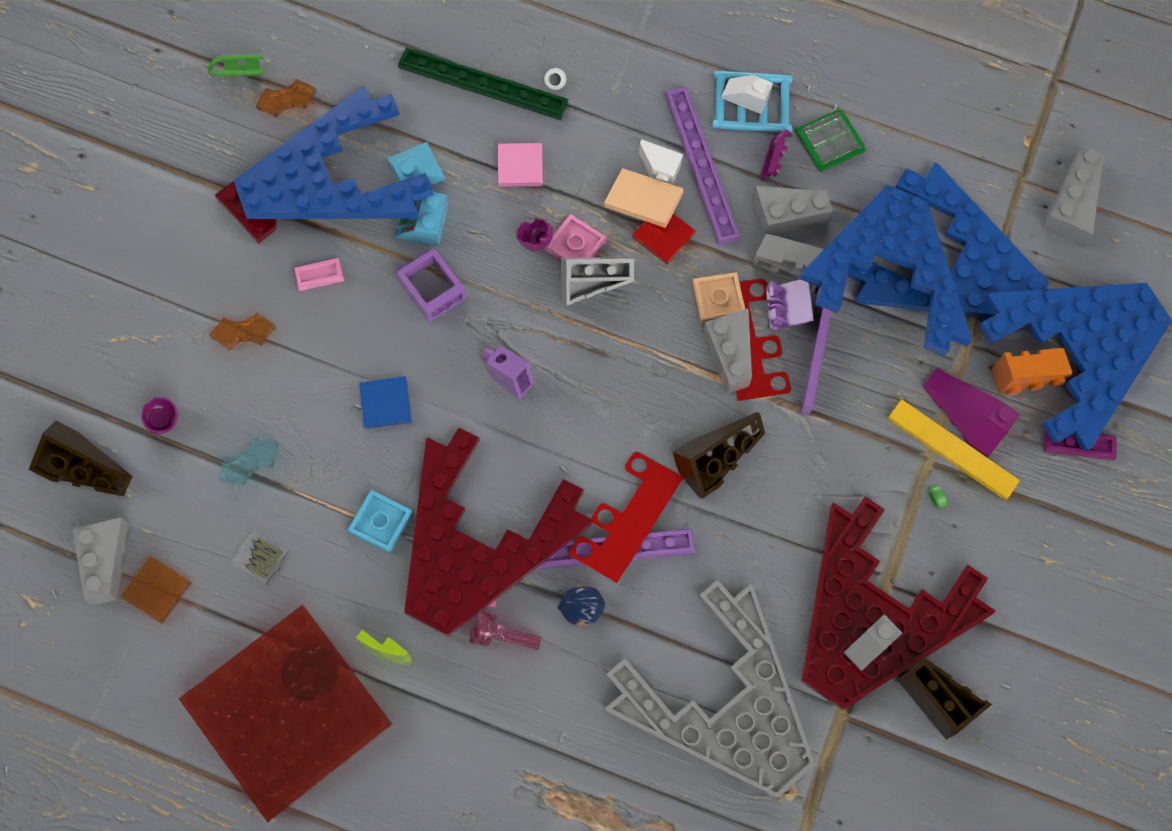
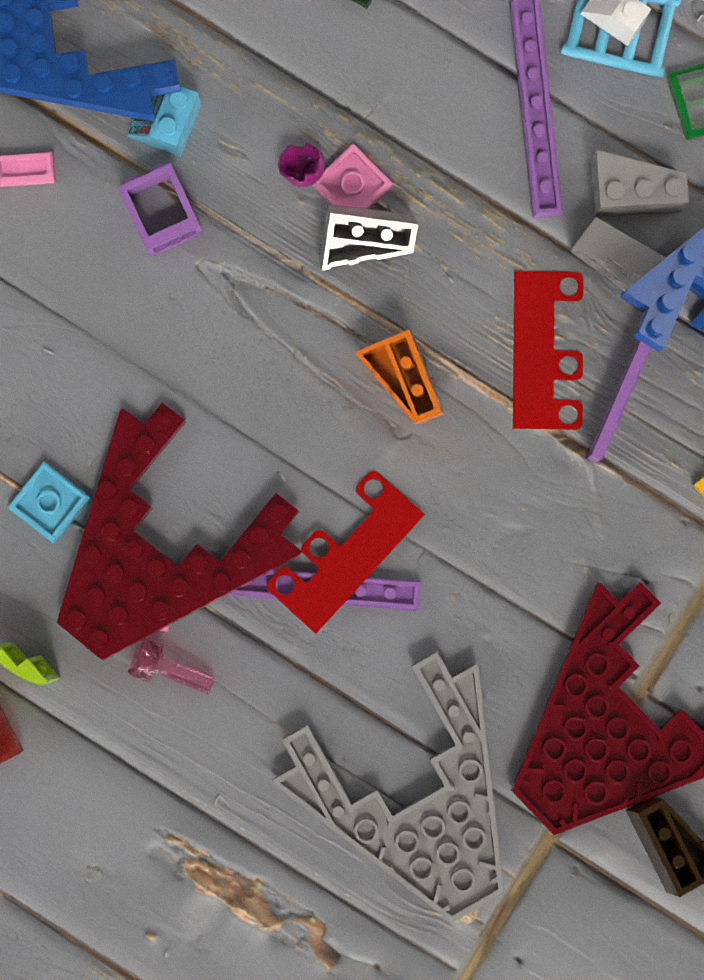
camera: 15 degrees right, 15 degrees up
blue tile [359,376,412,429] -> none
medium azure slope [386,142,445,185] -> none
medium lavender torso [481,346,534,399] -> none
bright pink tile [498,143,543,187] -> none
dark blue hair [557,585,605,626] -> none
light nougat tile [604,168,684,228] -> none
red tile [632,213,696,265] -> none
white slope [639,140,683,185] -> none
dark brown wedge [672,412,765,499] -> none
light nougat tile [692,272,745,323] -> none
light grey wedge [703,309,752,394] -> none
magenta piece [759,130,793,180] -> none
medium lavender hinge [766,280,814,331] -> none
light grey slope [844,614,902,671] -> none
none -> orange wedge [354,329,445,425]

